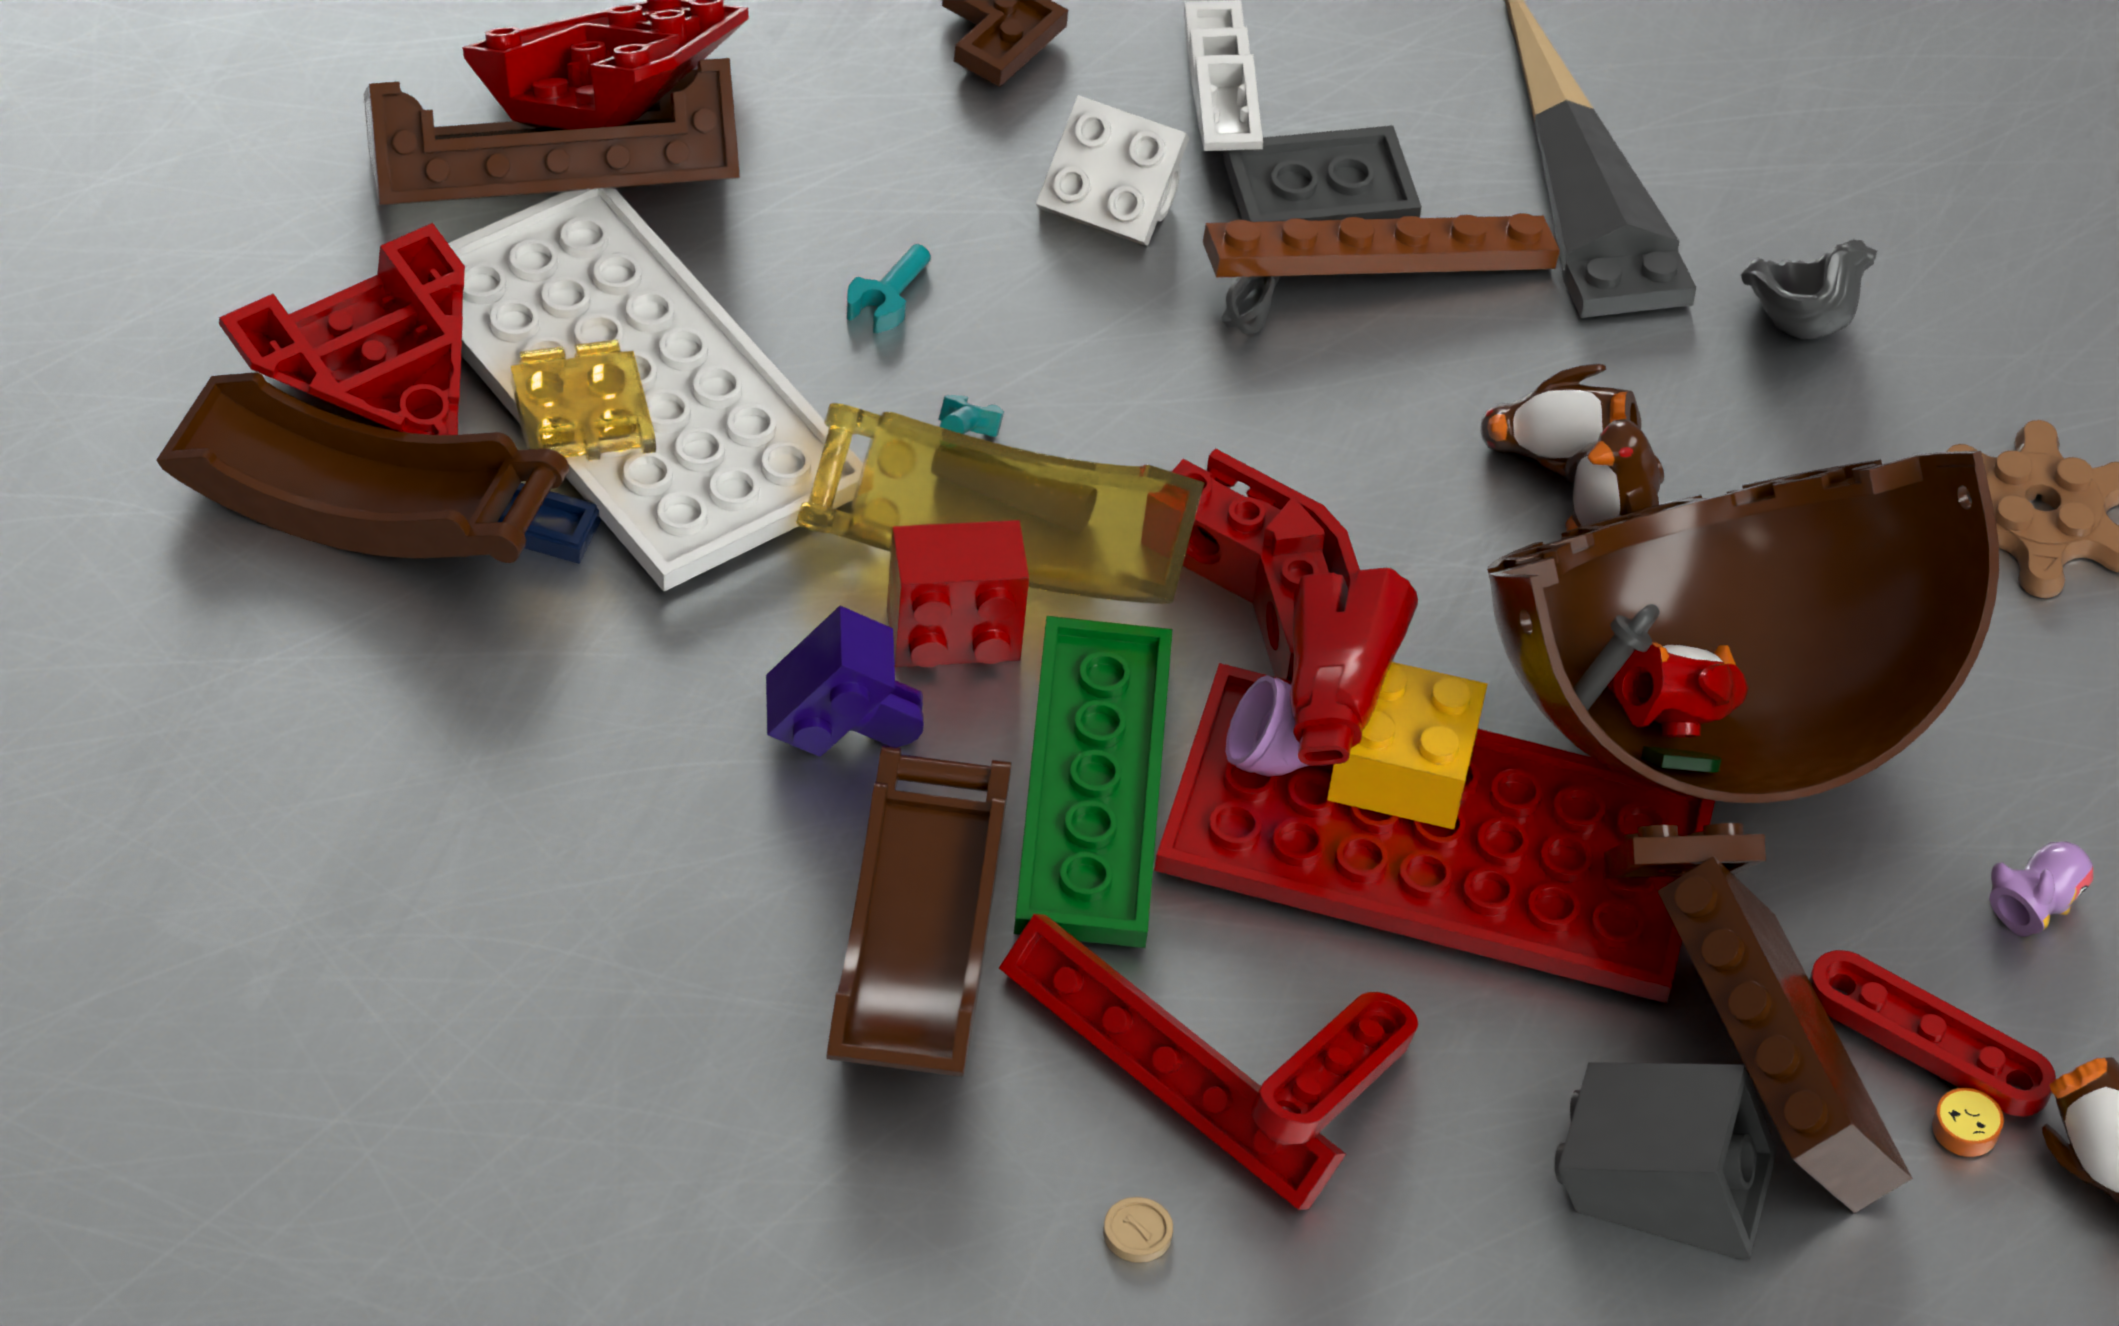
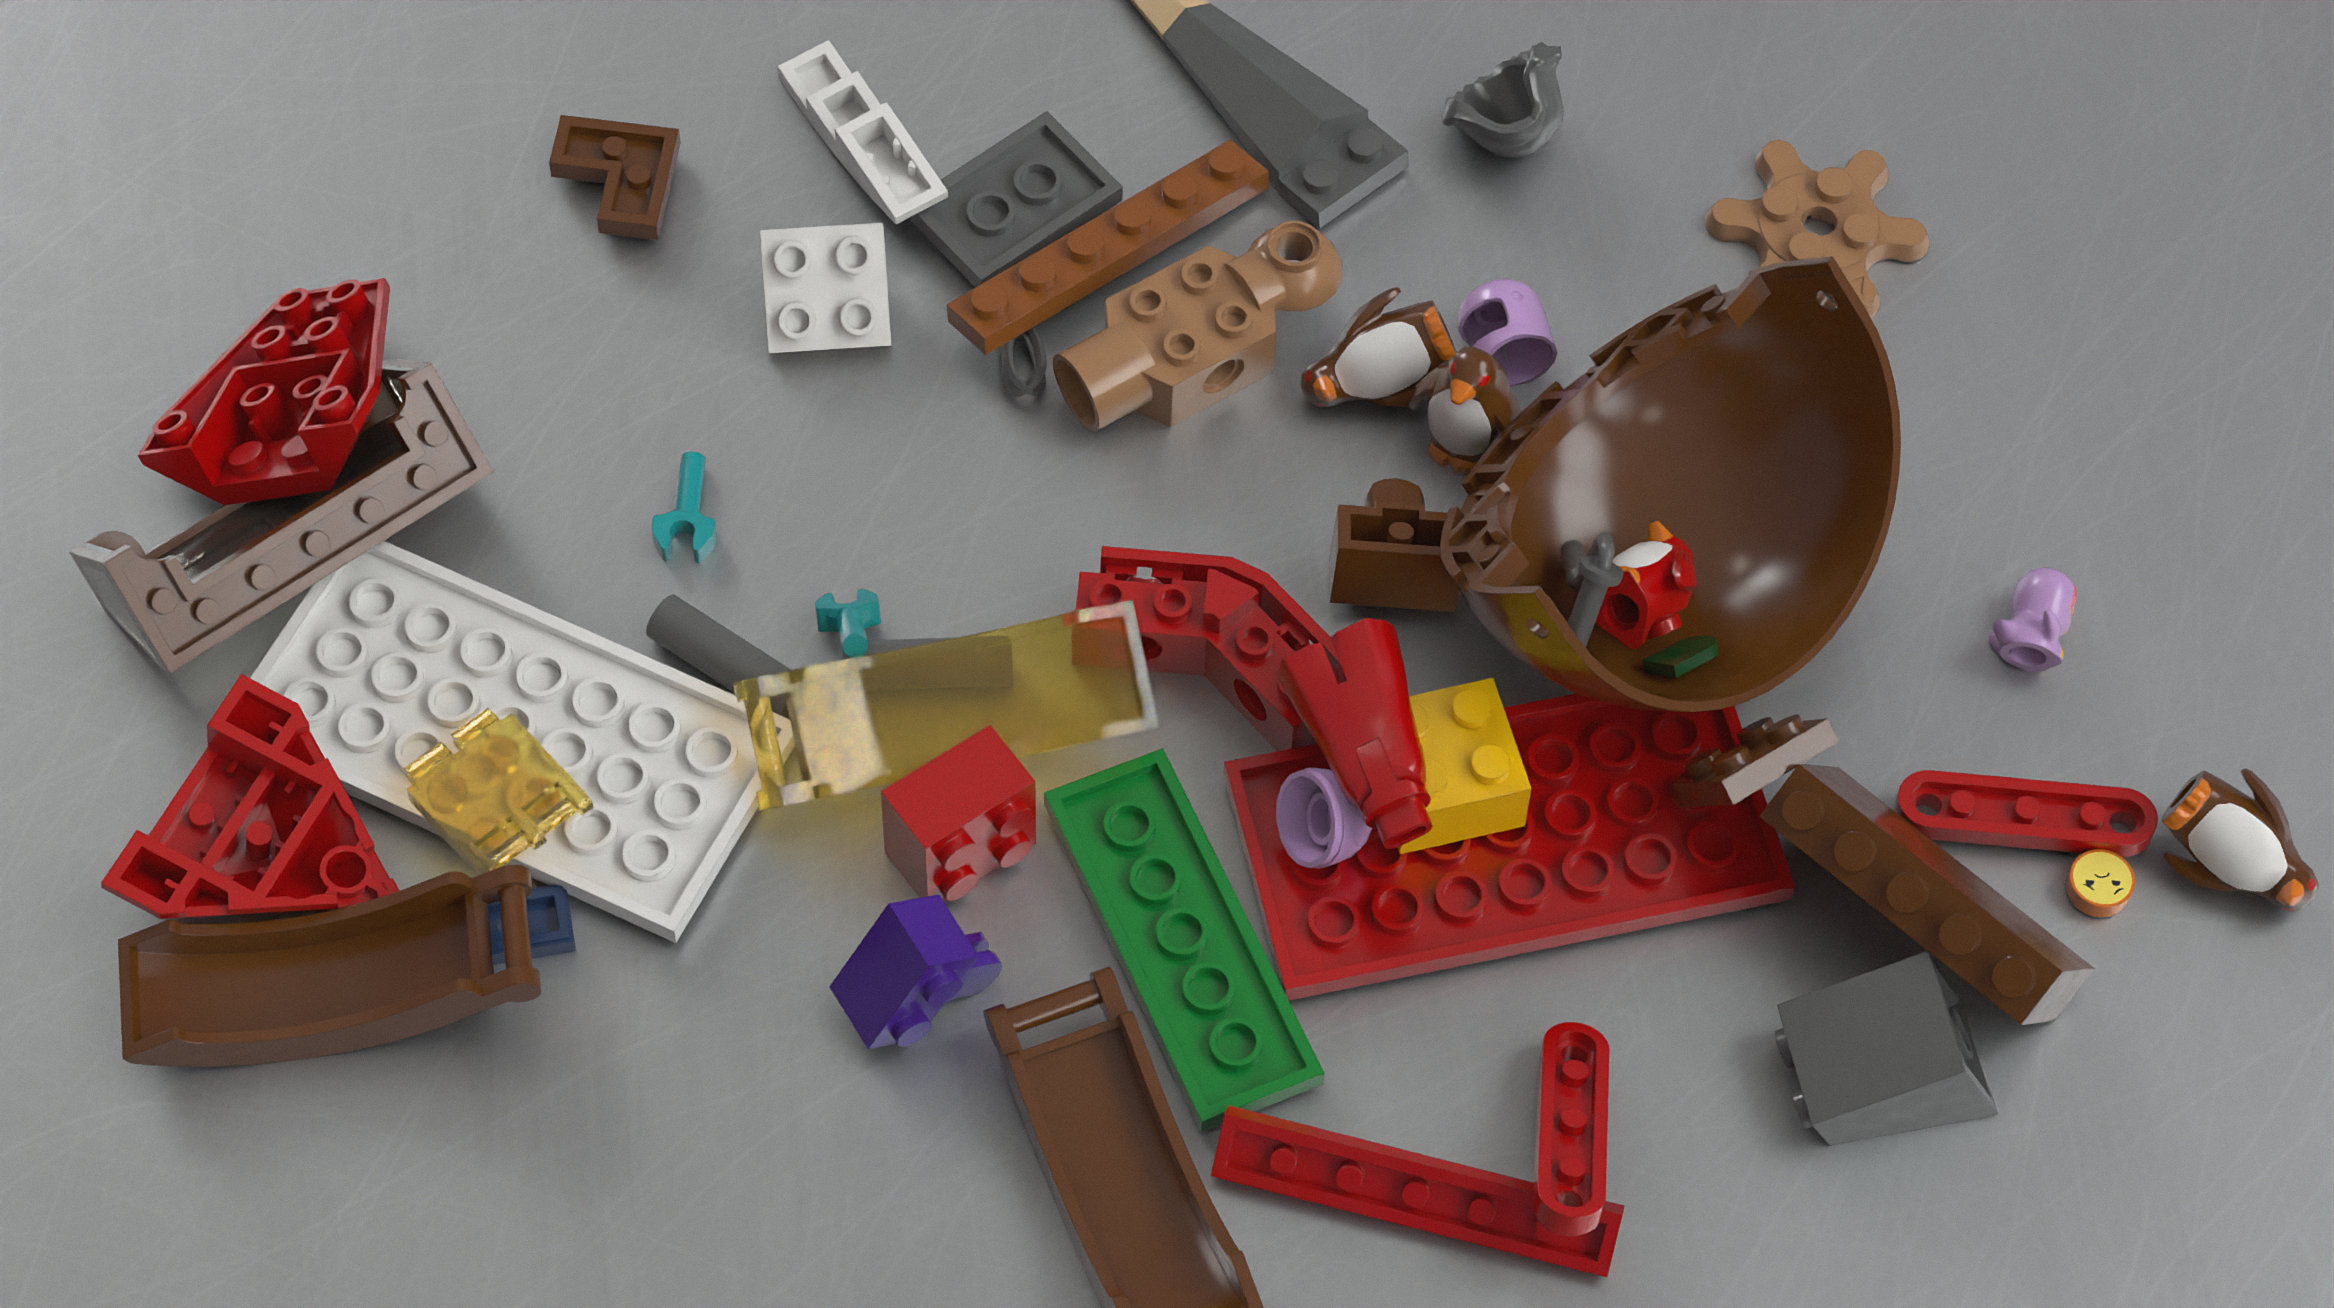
camera: 25 degrees left, 10 degrees up
none -> dark grey piece [646,594,811,720]
none -> medium nougat brick [1052,221,1343,432]
none -> reddish brown brick [1329,478,1459,612]
none -> lavender helmet [1457,279,1558,386]

